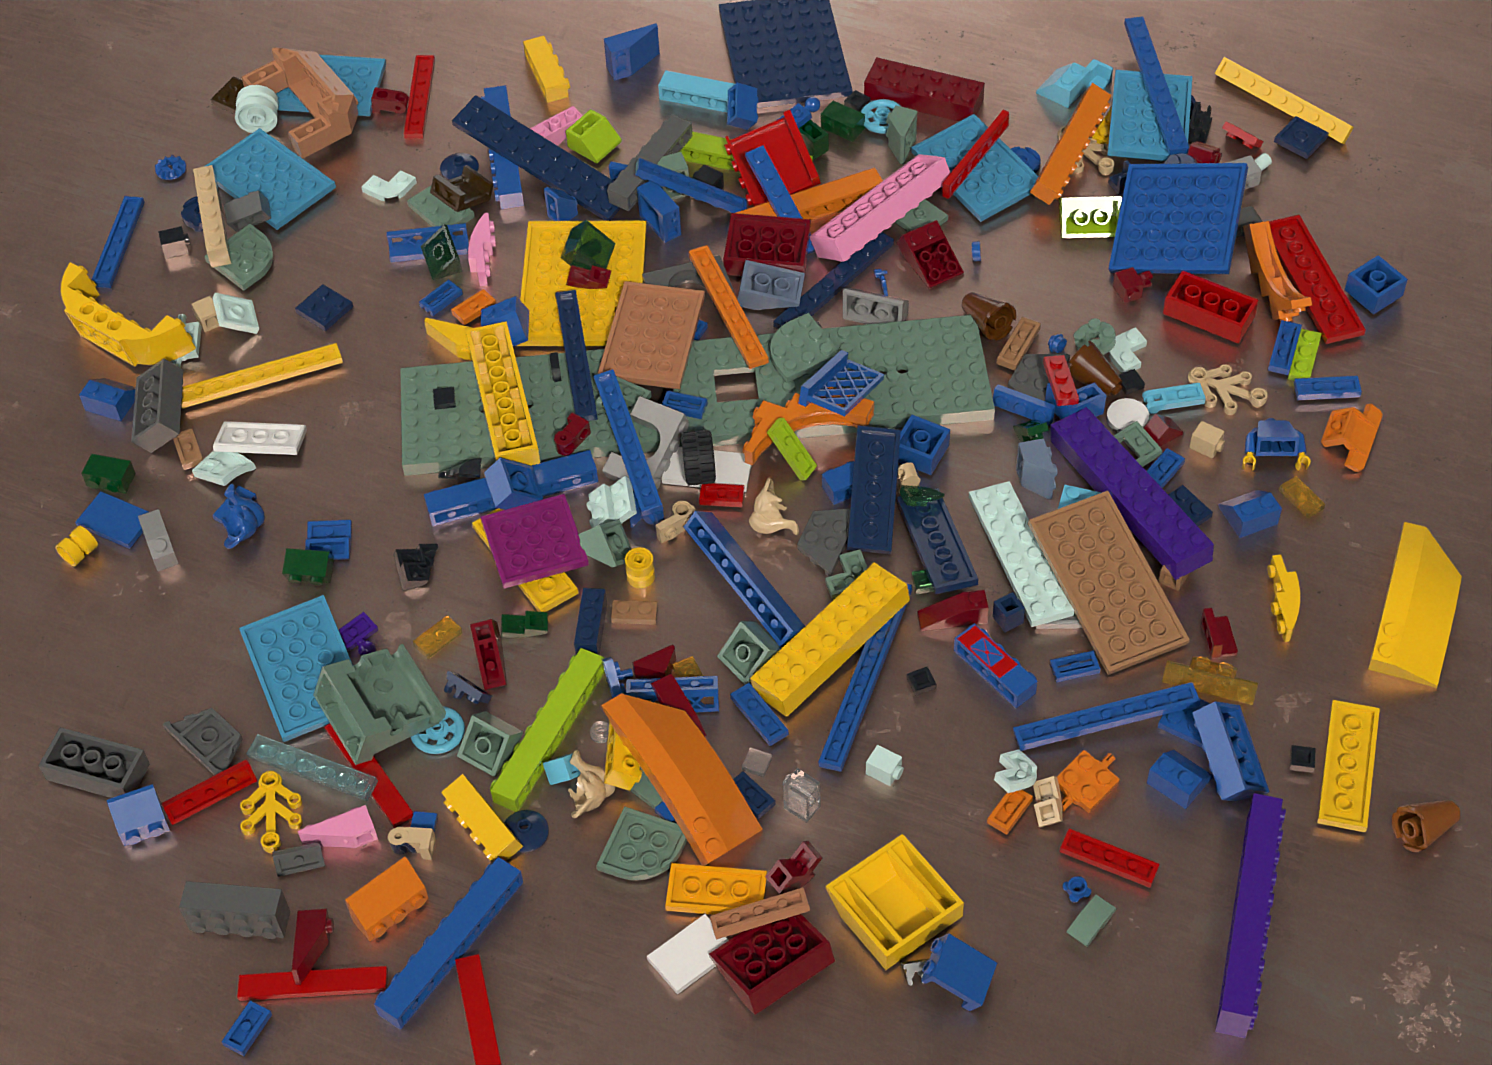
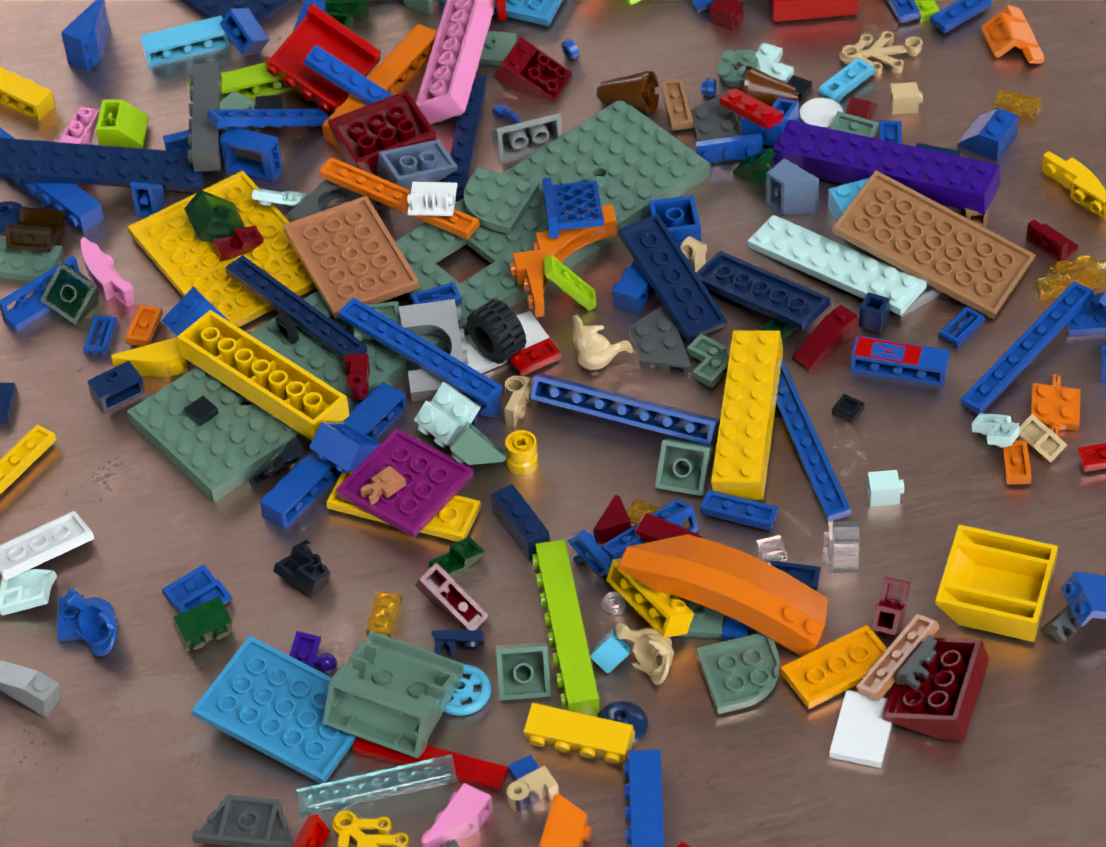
camera: 35 degrees left, 5 degrees down
medium nougat plate [611,600,658,625] -> none
clear green plate [900,485,945,507] -> none
blue torso [1242,418,1311,471] -> none
none -> dark blue brick [88,361,145,413]
none -> light aqua plate [252,188,309,207]
none -> nougat plate [360,466,406,505]
none -> white hinge [408,182,457,216]
none -> dark grey plate [895,636,937,690]

